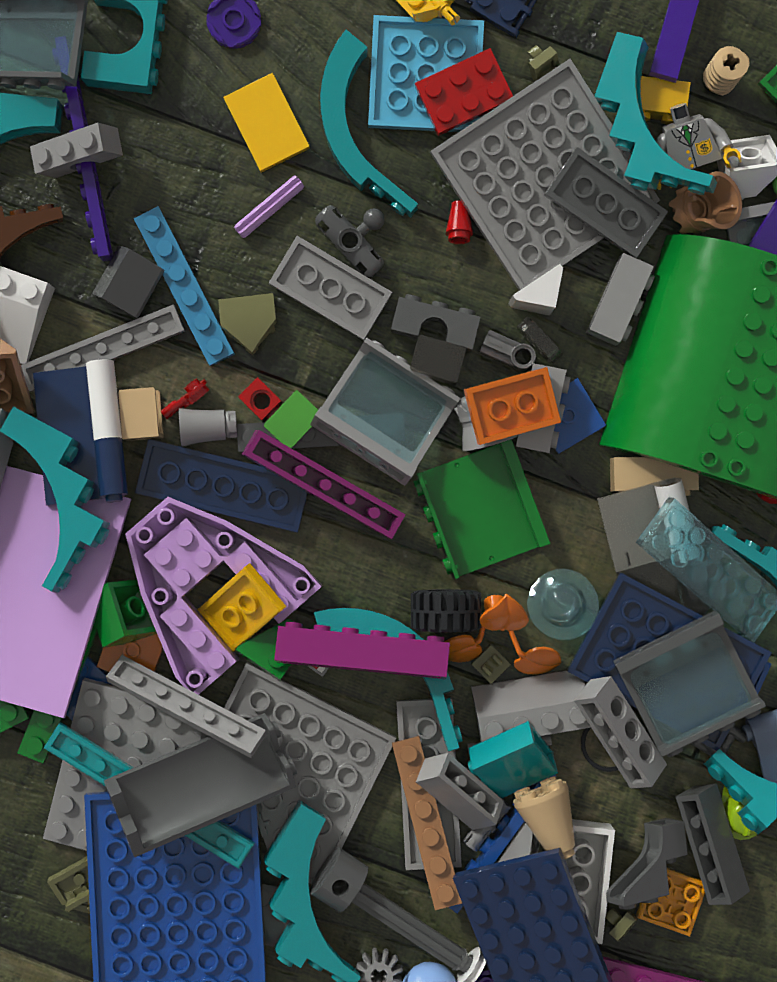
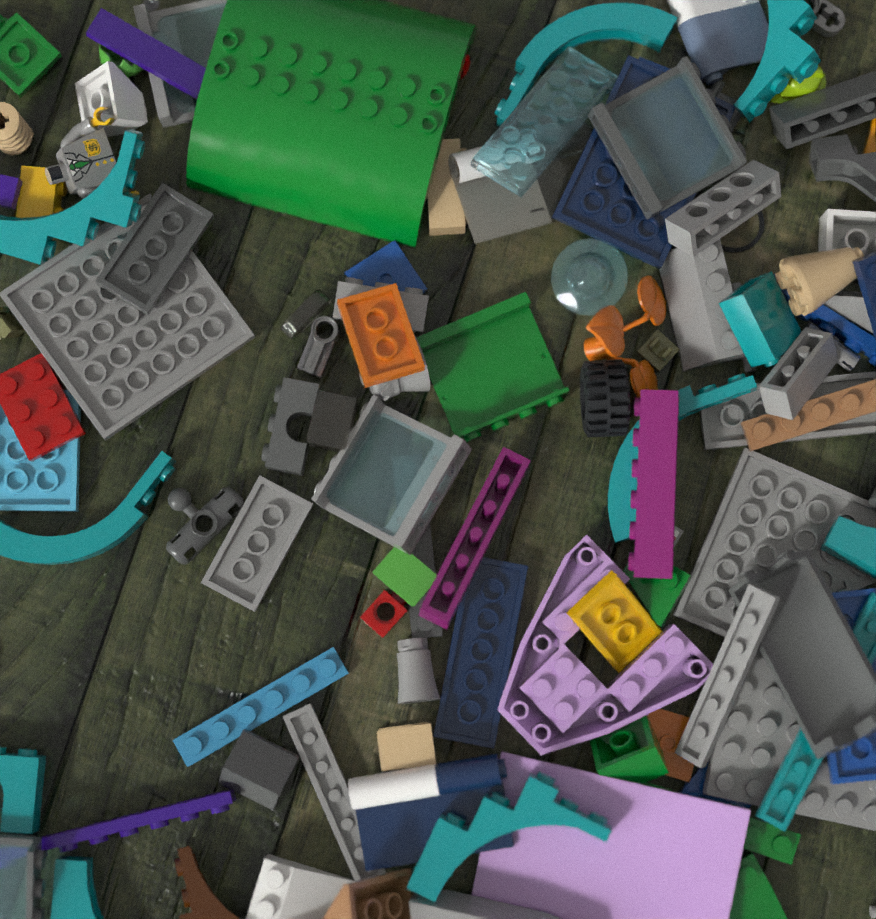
camera: 90 degrees left, 5 degrees down
light grey arch [30,123,123,178] -> none
red plate [161,378,210,419] -> none
olive slope [218,293,277,355] -> none
yellow tile [223,73,310,173] -> none
lavender axle [234,176,304,238] -> none
red cone [445,201,473,244] -> none
white slope [508,264,563,315] -> none
light grey brick [586,253,655,346] -> none
medium nougat hat [669,171,742,235] -> none

